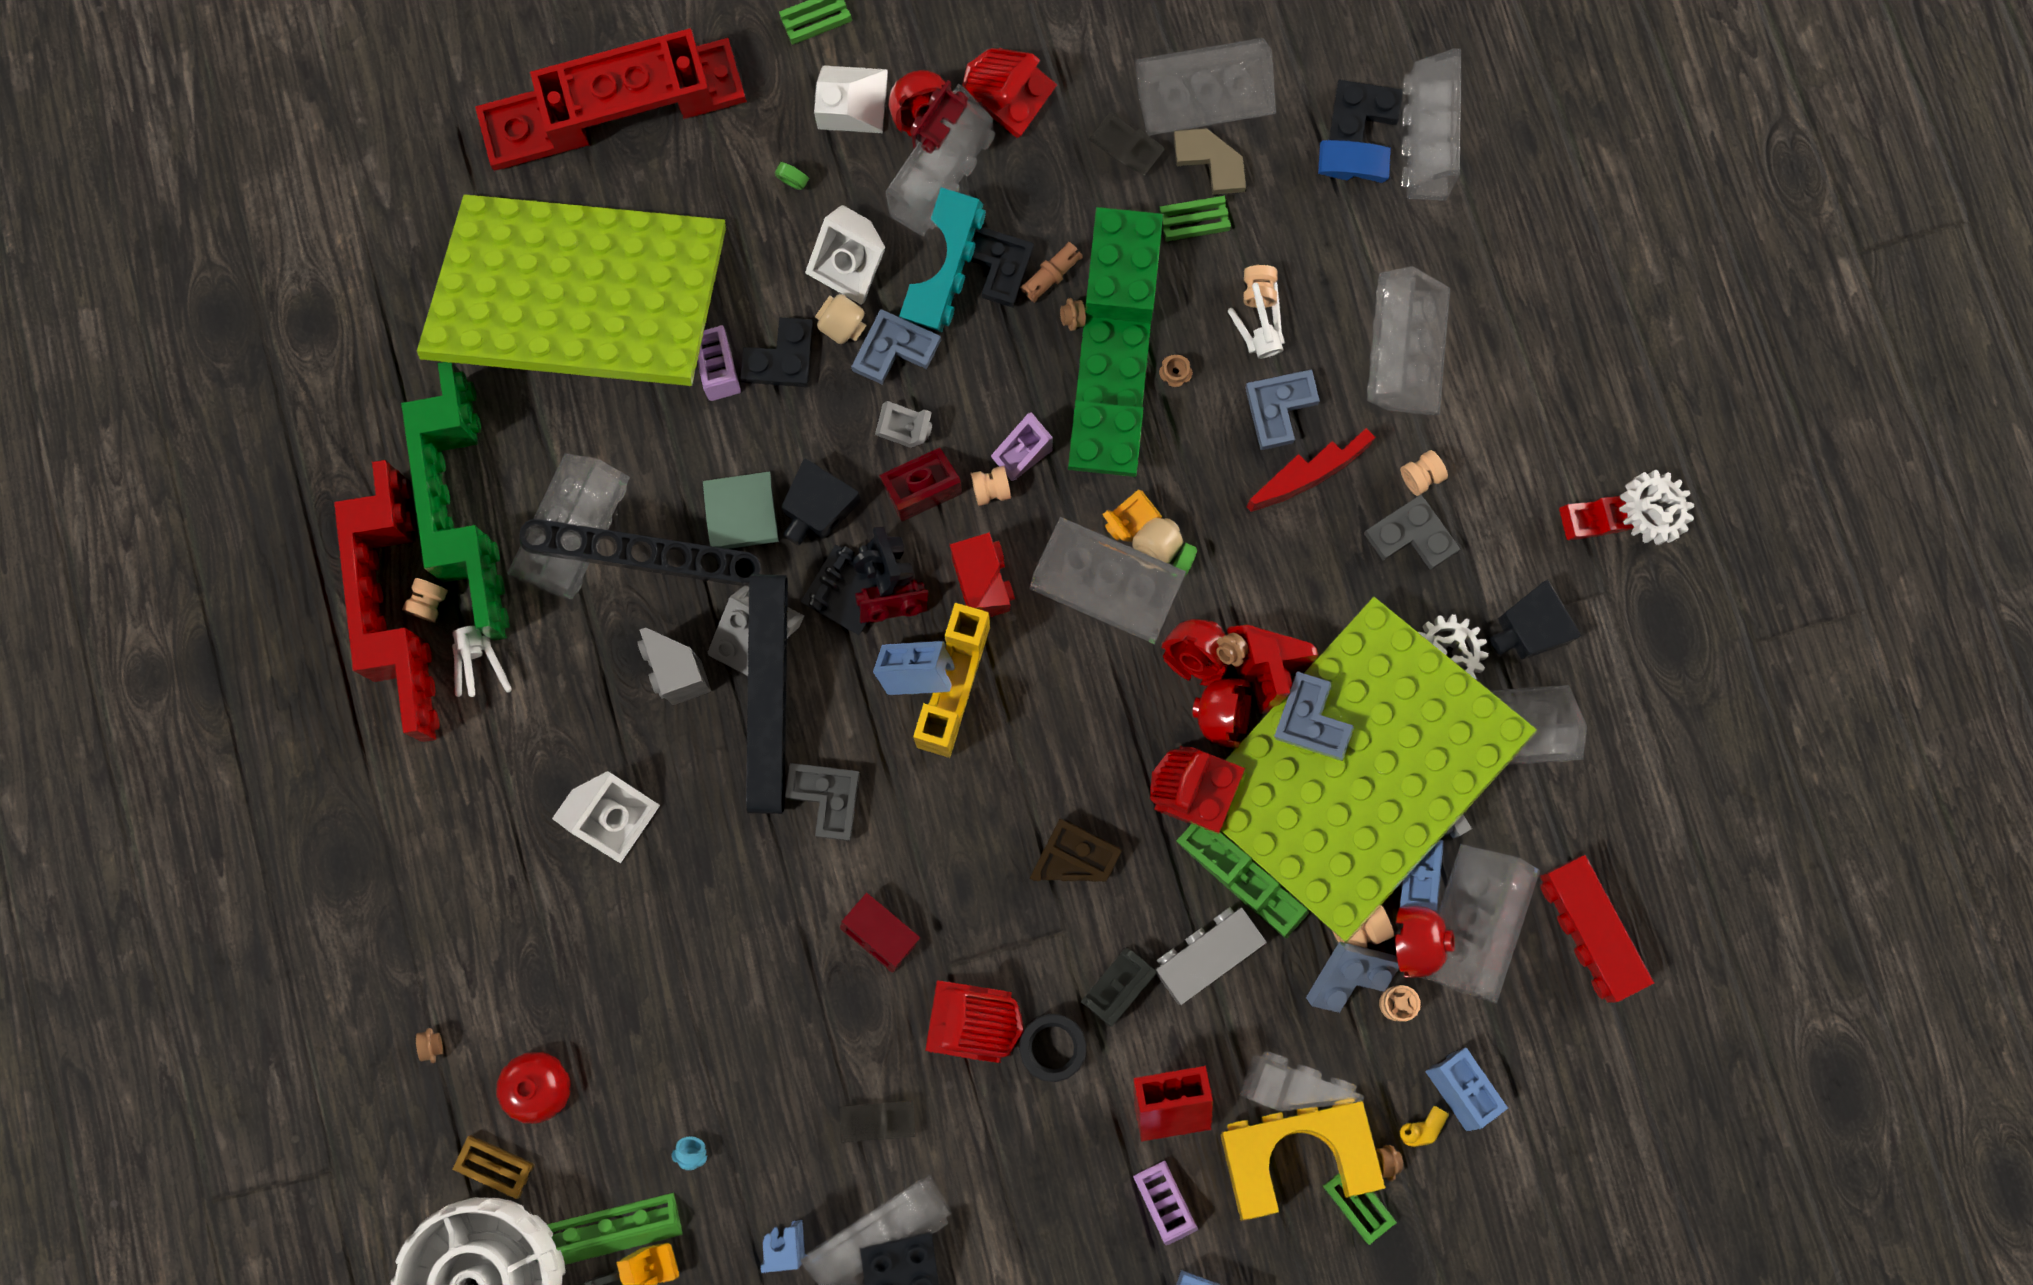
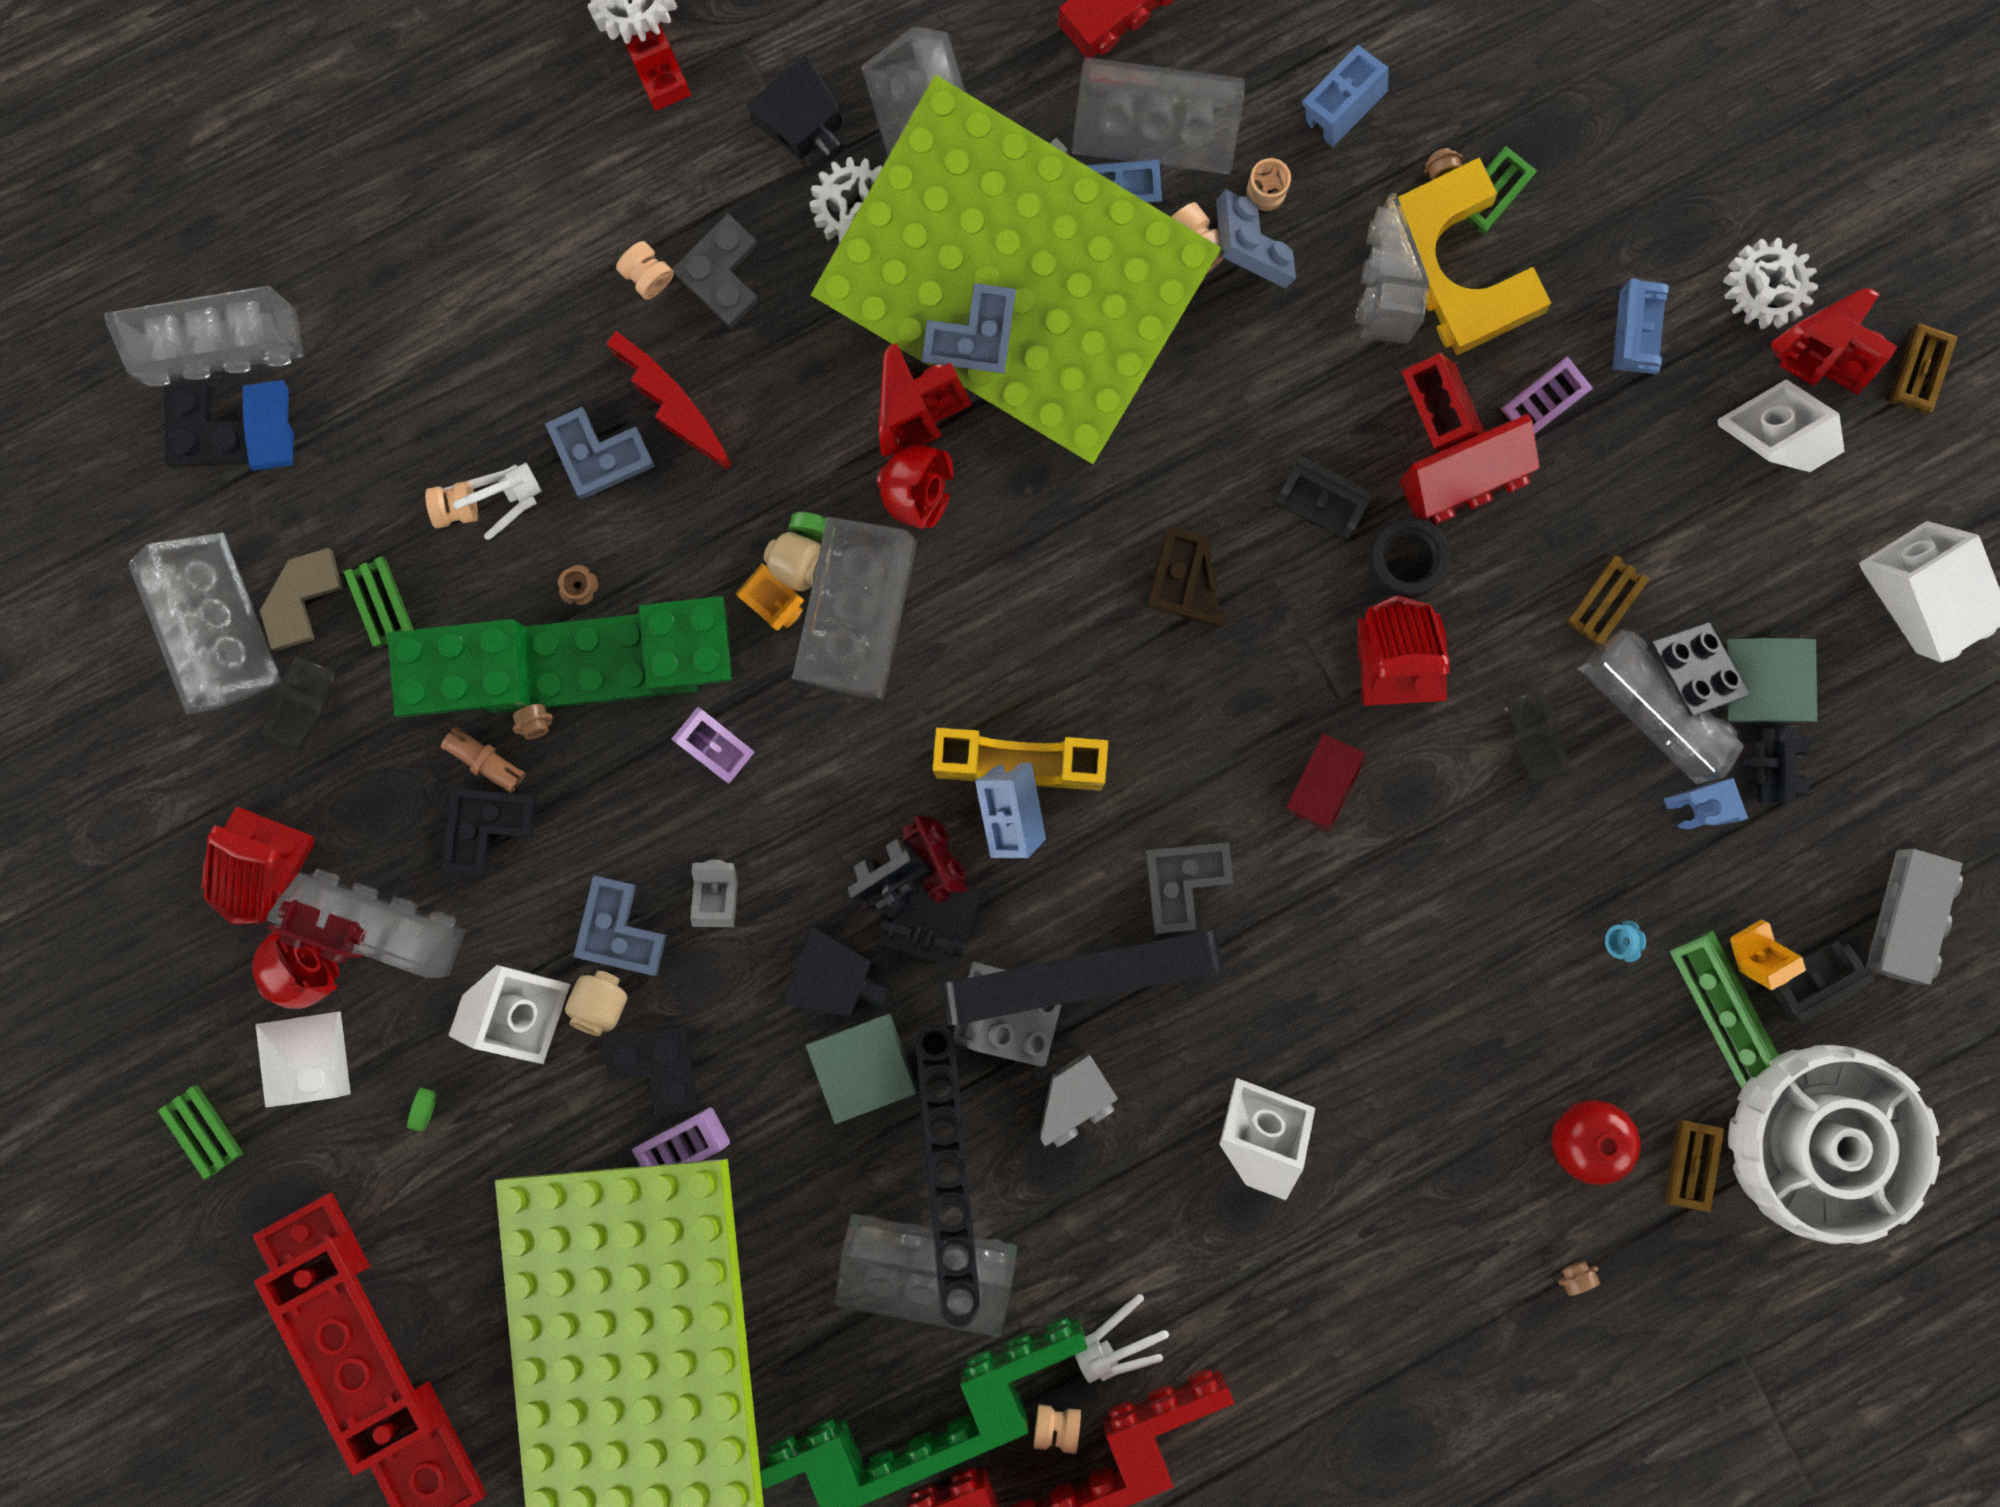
camera: 100 degrees left, 5 degrees up
dark red slope [879,447,962,522] -> none
teal arch [899,187,986,332] -> none
red slope [950,532,1015,617] -> none
light nougat wheel [971,466,1011,506] -> none
red piece [1150,746,1245,834] -> none
light grey brick [1155,907,1267,1005] -> none
bright green slope [1177,824,1309,939] -> none
red cylinder [1193,678,1251,749] -> none
medium nougat plate [1216,633,1249,666] -> none
clear slope [1367,266,1450,415] -> none
red cylinder [1396,906,1455,978] -> none
yellow arm [1400,1106,1449,1147] -> none
none -> slope [1398,413,1540,526]
none -> pearl gold tile [1565,555,1649,646]

